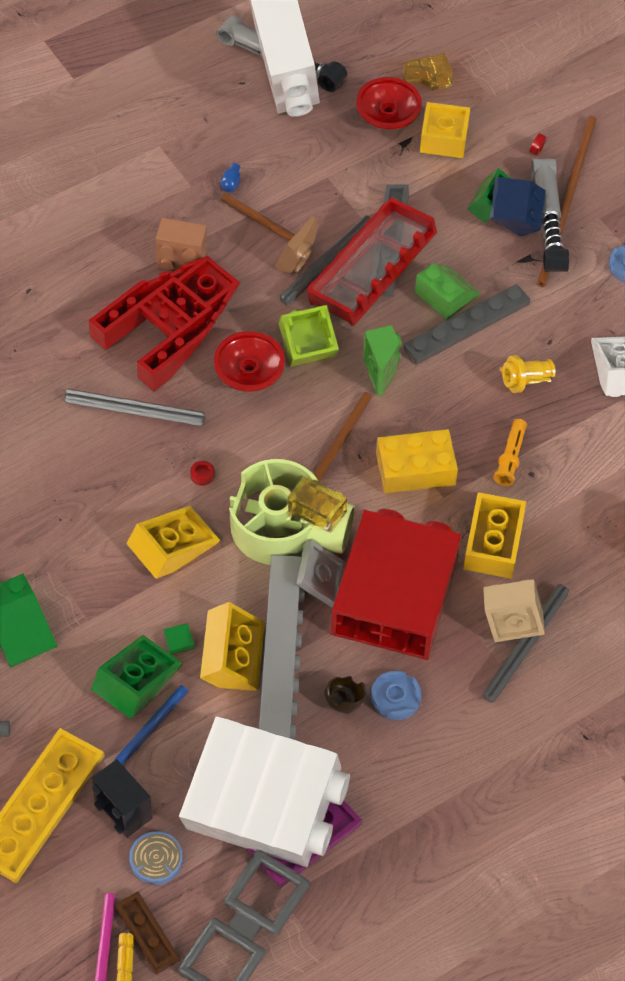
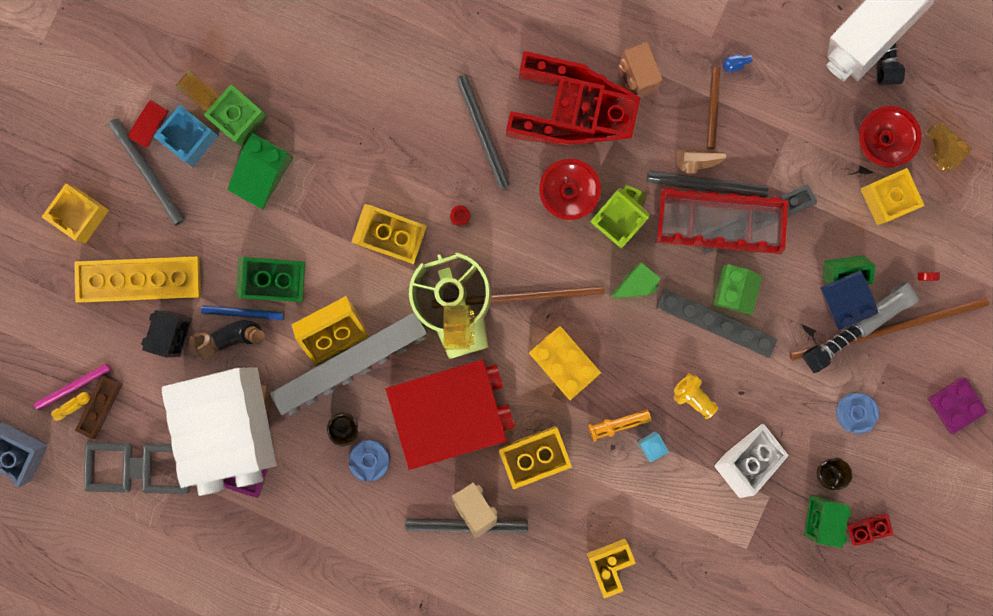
camera: 60 degrees right, 30 degrees up
tile [129,832,183,885] -> none
green tile [163,623,195,655] -> none
light grey plate [296,539,346,607] -> none
none -> piece [188,320,265,361]
none -> medium azure brick [637,432,669,462]

